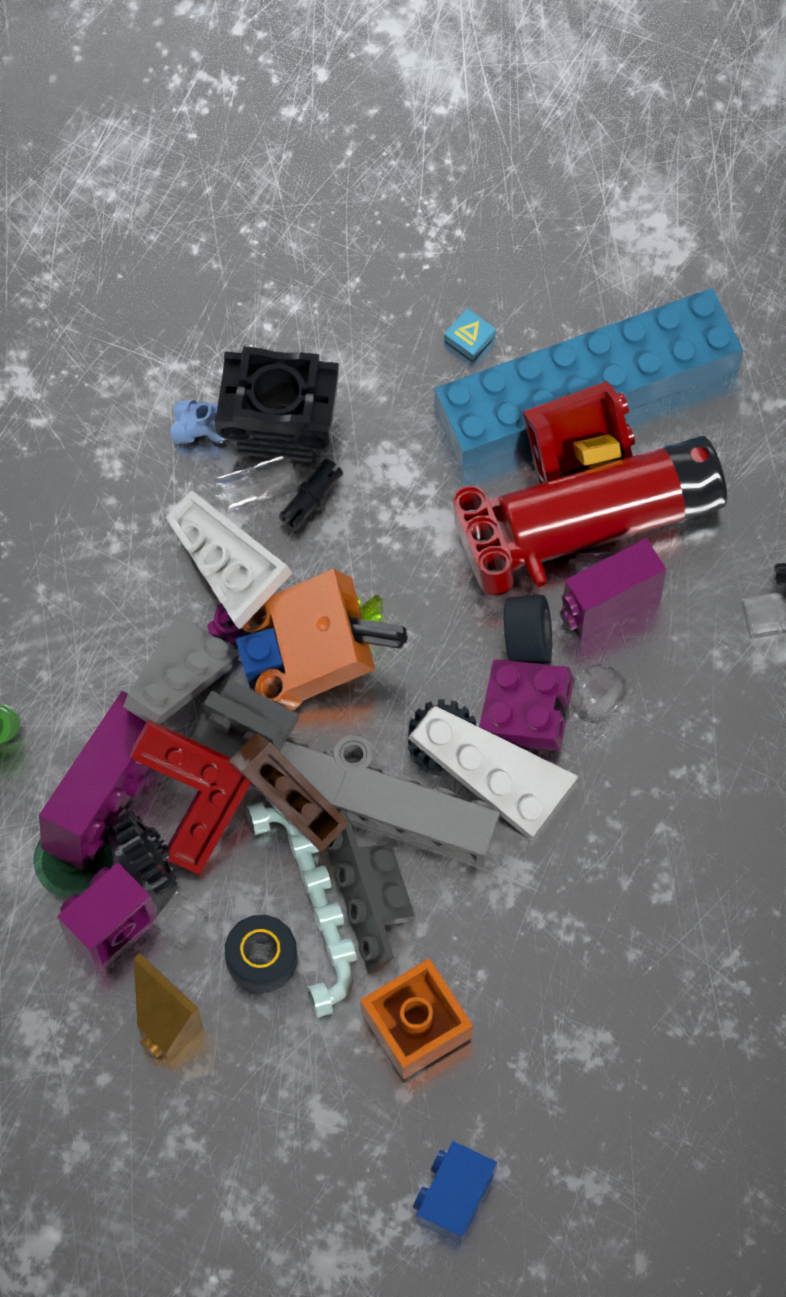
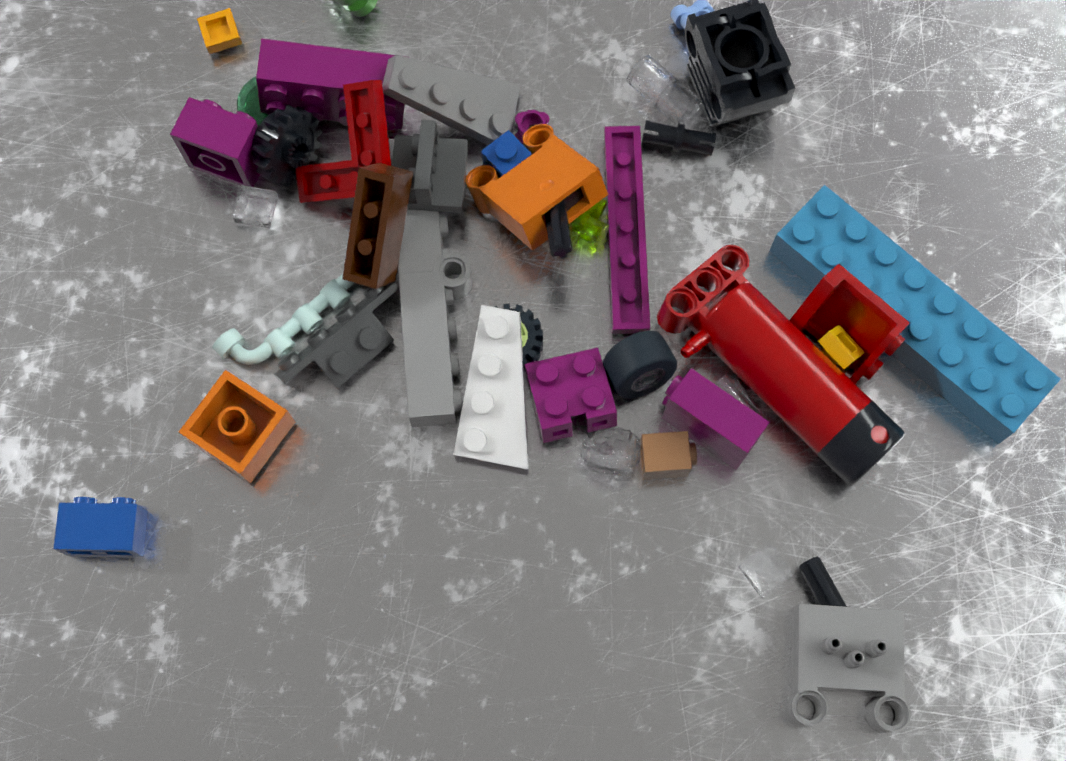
camera: 65 degrees right, 5 degrees up
pearl gold slope [134,953,203,1063] -> none
white wing [165,490,293,629] -> none
black wheel [224,915,298,993] -> none
medium azure tile [444,308,496,361] -> none
none -> magenta plate [604,126,651,334]
none -> medium nougat brick [639,431,697,480]

